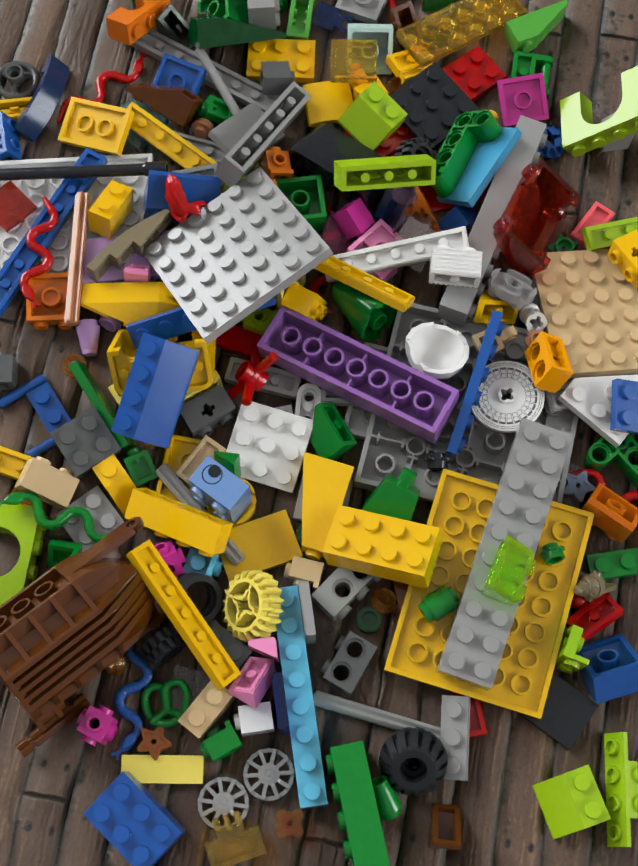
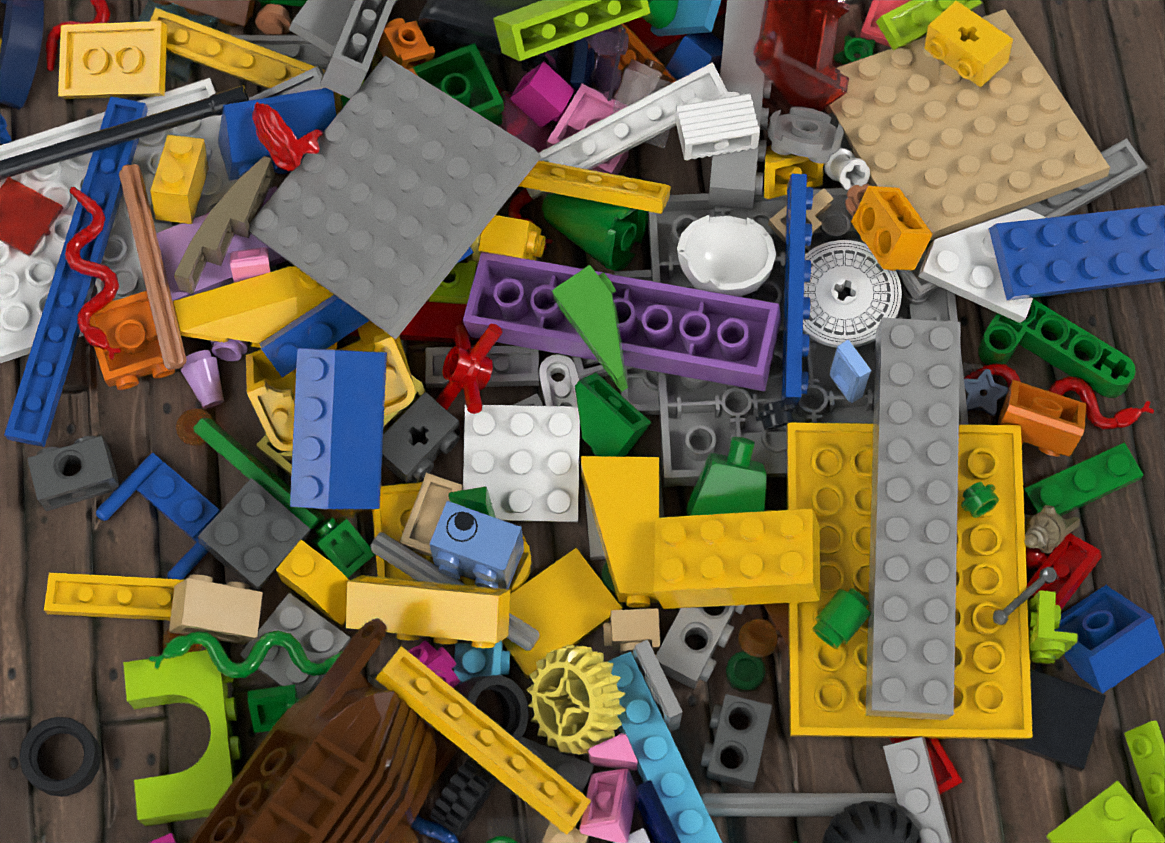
camera: 15 degrees left, 0 degrees up
clear neon green slope [481,535,536,607] -> none
none -> bright green slope [552,265,628,392]
none -> light blue tile [830,339,871,403]
none -> dark grey hinge [993,567,1057,625]

